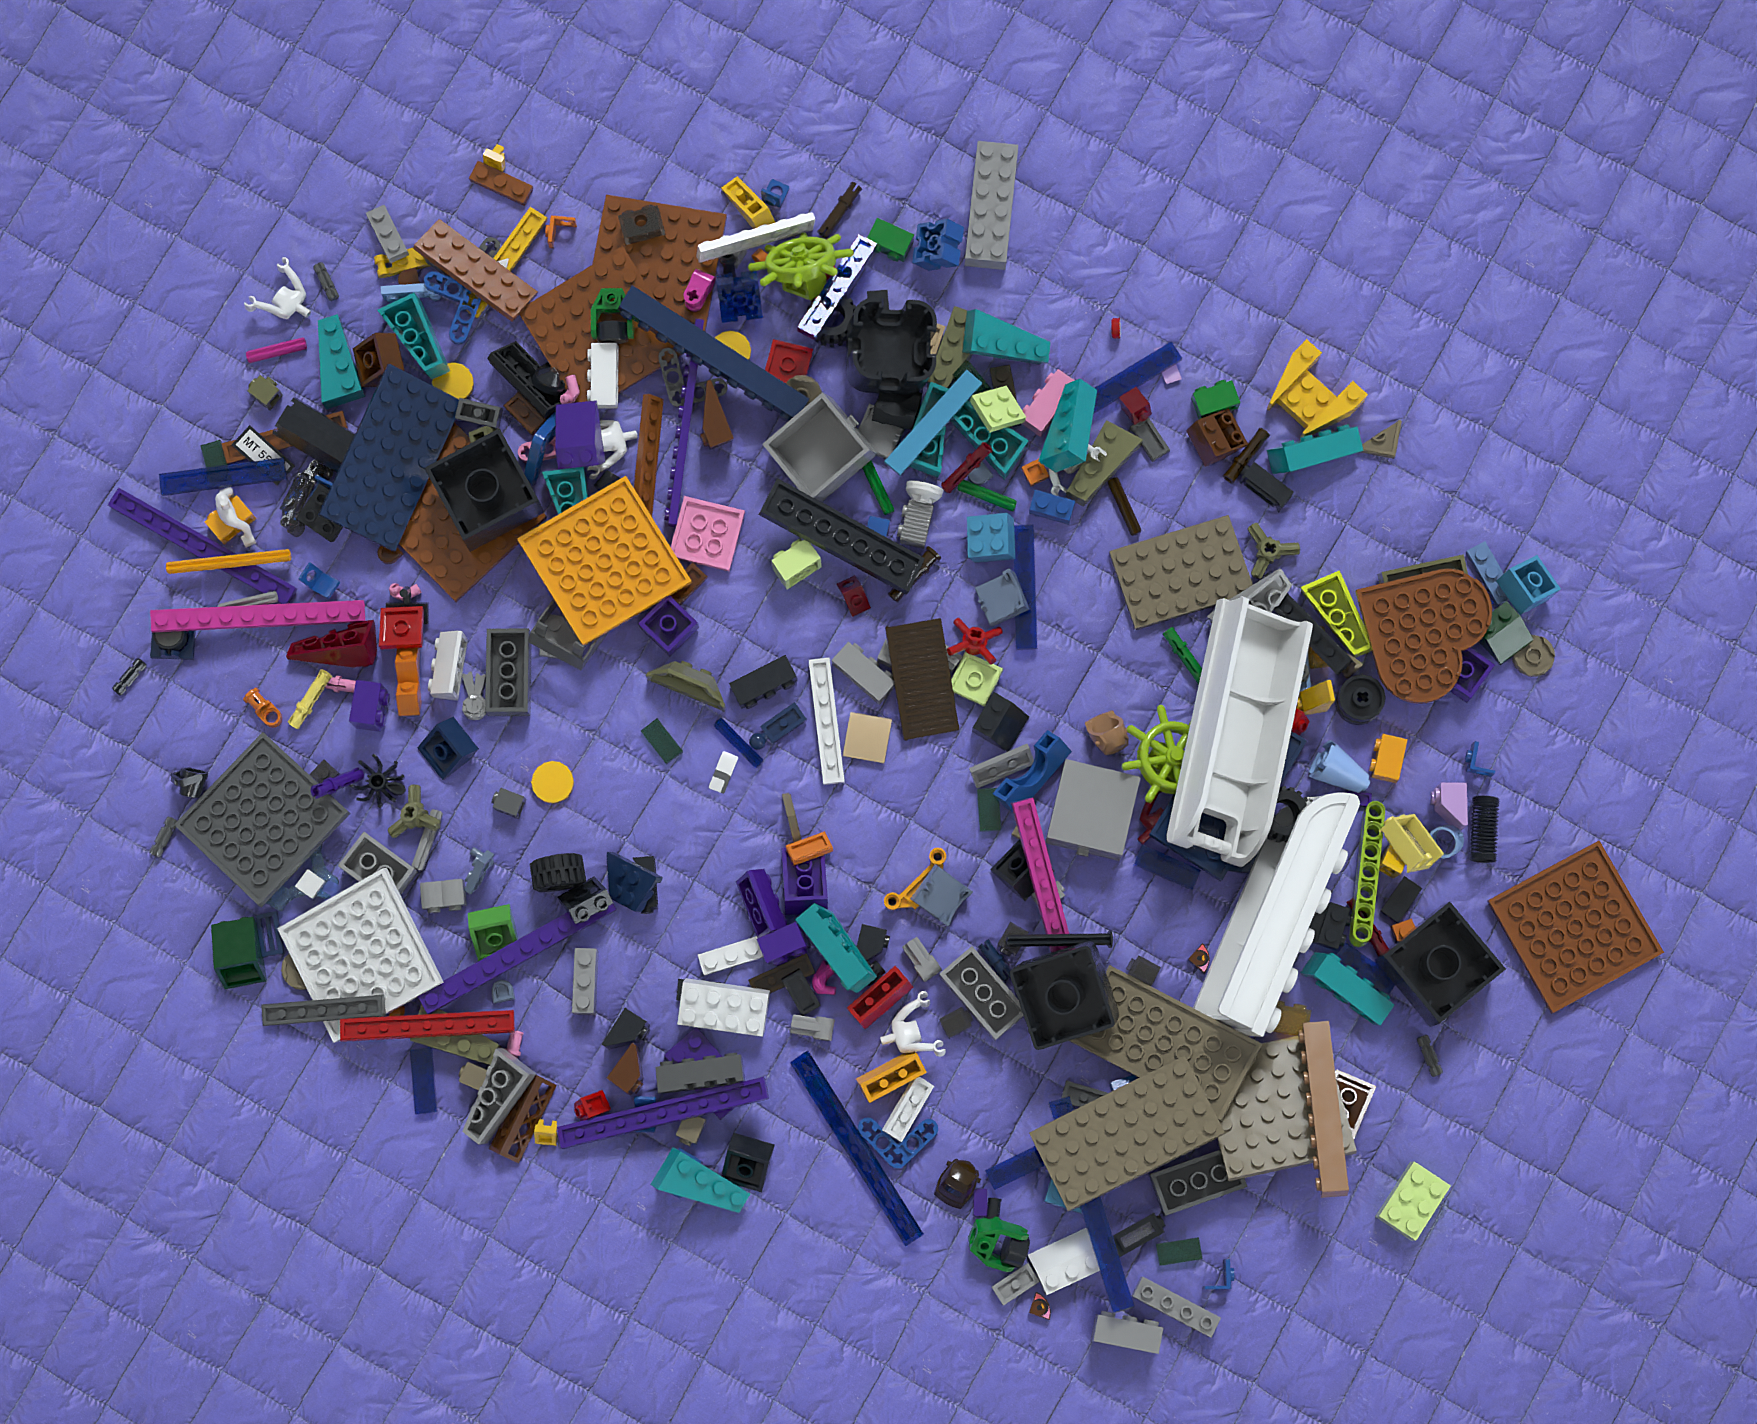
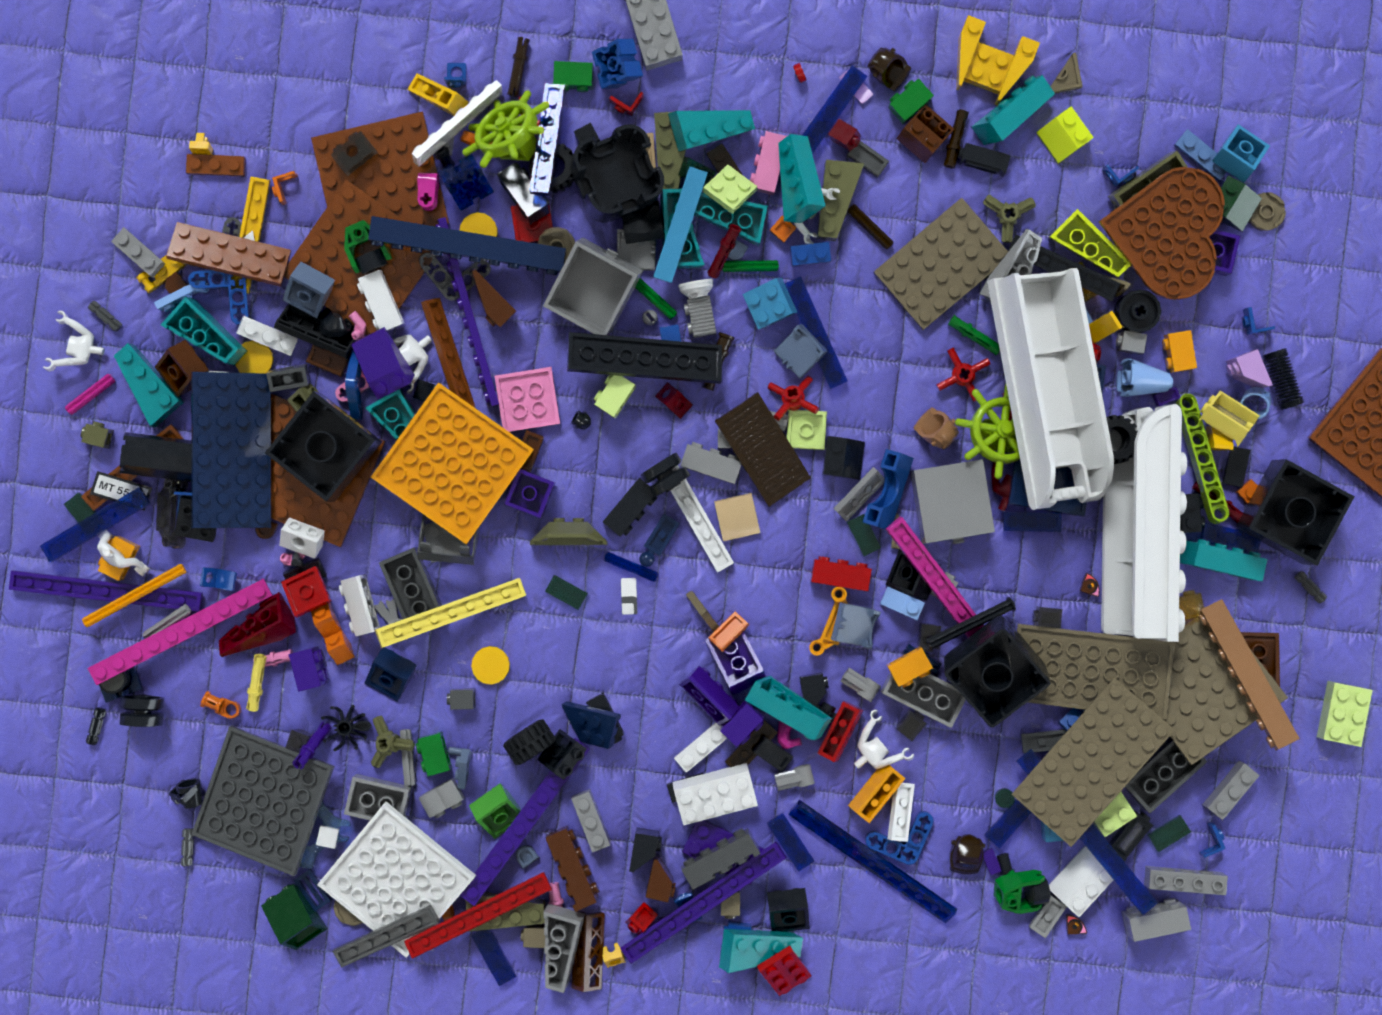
camera: 20 degrees left, 10 degrees up
none -> black wheel [120,695,164,727]
none -> white plate [236,316,298,356]
none -> white brick [279,518,325,559]
none -> sand blue slope [283,262,335,318]
none -> light yellow plate [375,578,526,648]
none -> green brick [416,731,452,776]
none -> brick [497,162,550,225]
none -> reddish brown wedge [545,825,600,912]
none -> black plate [571,410,591,430]
none -> red bracket [609,92,644,116]
none -> black wheel [641,453,690,498]
none -> light grey hinge [642,310,658,326]
none -> red plate [757,946,812,996]
none -> clear blue plate [767,812,815,871]
none -> red brick [810,556,872,591]
none -> dark brown helmet [867,47,911,91]
none -> light blue slope [880,586,925,620]
none -> light orange brick [886,647,933,688]
none -> red bar [936,347,991,402]
none -> tile [995,788,1015,808]
none -> neon yellow slope [1036,106,1094,164]
none -> yellowish green brick [1093,792,1137,837]
none -> blue bracket [1102,164,1139,186]
none -> light grey brick [1116,331,1147,355]
none -> light grey brick [1202,761,1260,820]

